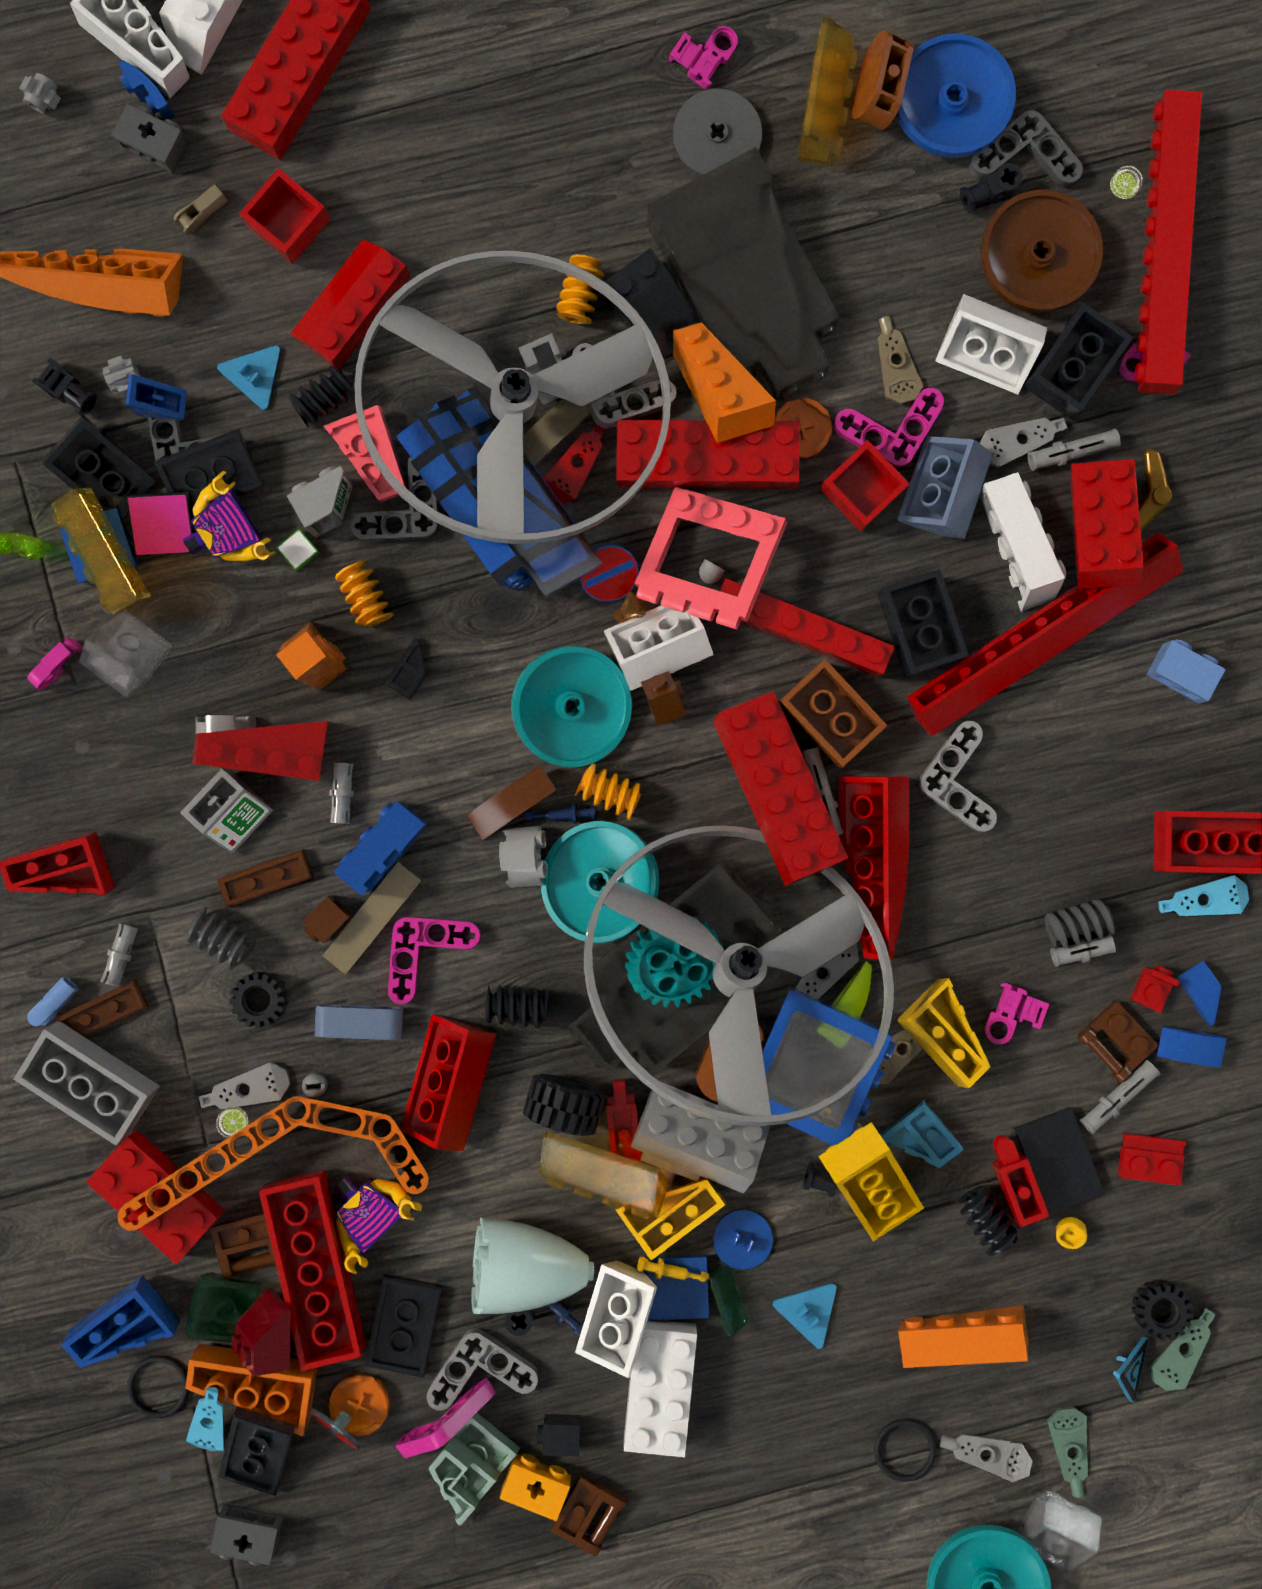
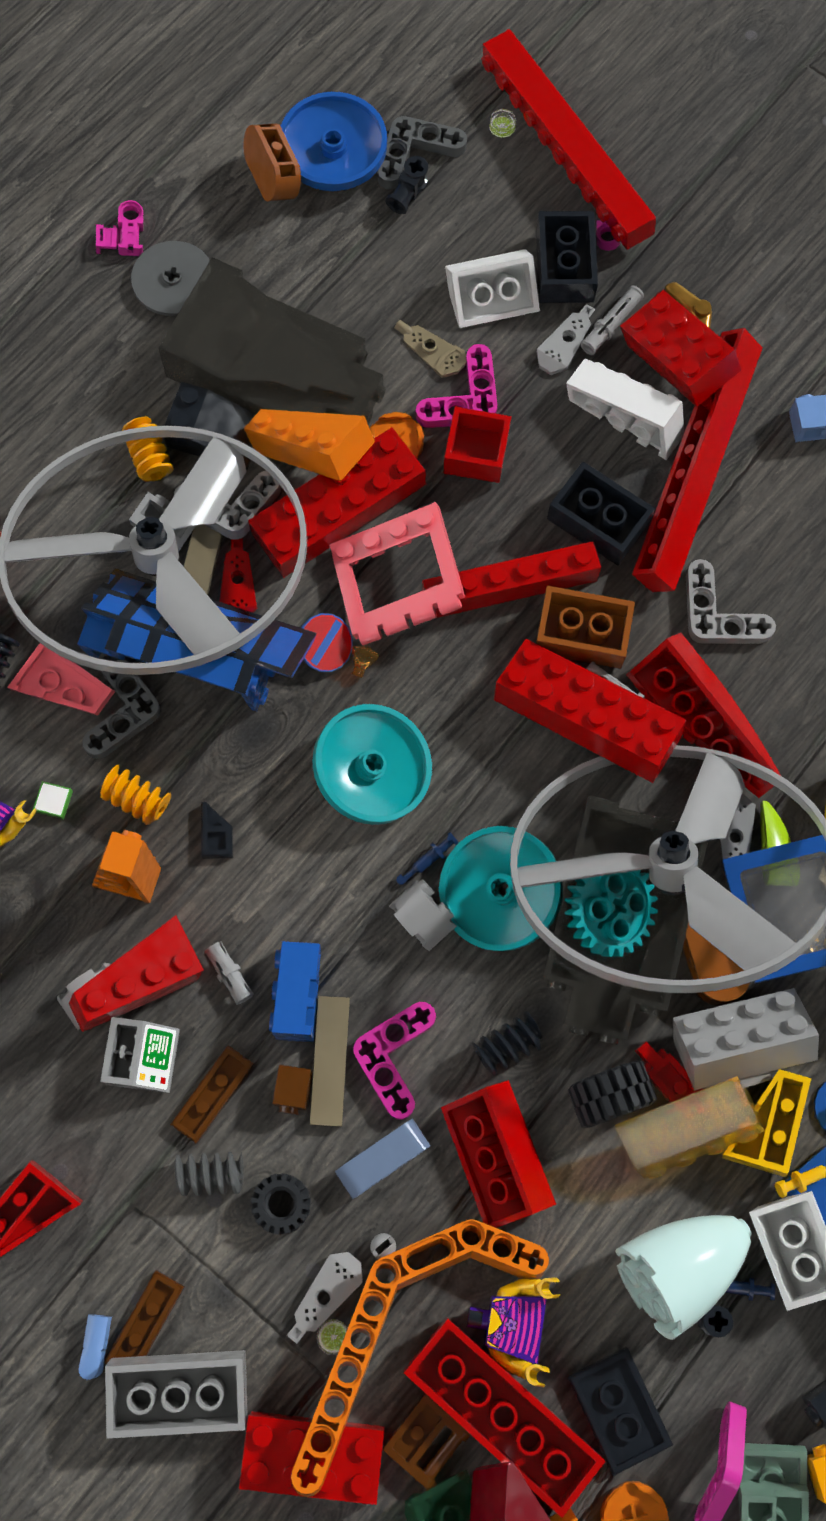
camera: 35 degrees left, 15 degrees down
light grey pin [100,923,138,987] -> none
light grey slope [287,466,353,538] -> none
light grey beam [427,1328,538,1411] -> none
reddish brown slope [467,765,558,840] -> none
light orange piece [575,763,641,821] -> none
white slope [604,604,714,691] -> none
reddish brown brick [641,671,686,726] -> none
light grey hinge [699,559,725,584] -> none
clear yellow slope [797,16,858,166] -> none
sand blue slope [898,436,993,539] -> none
reddish brown dish [980,190,1103,313] -> none

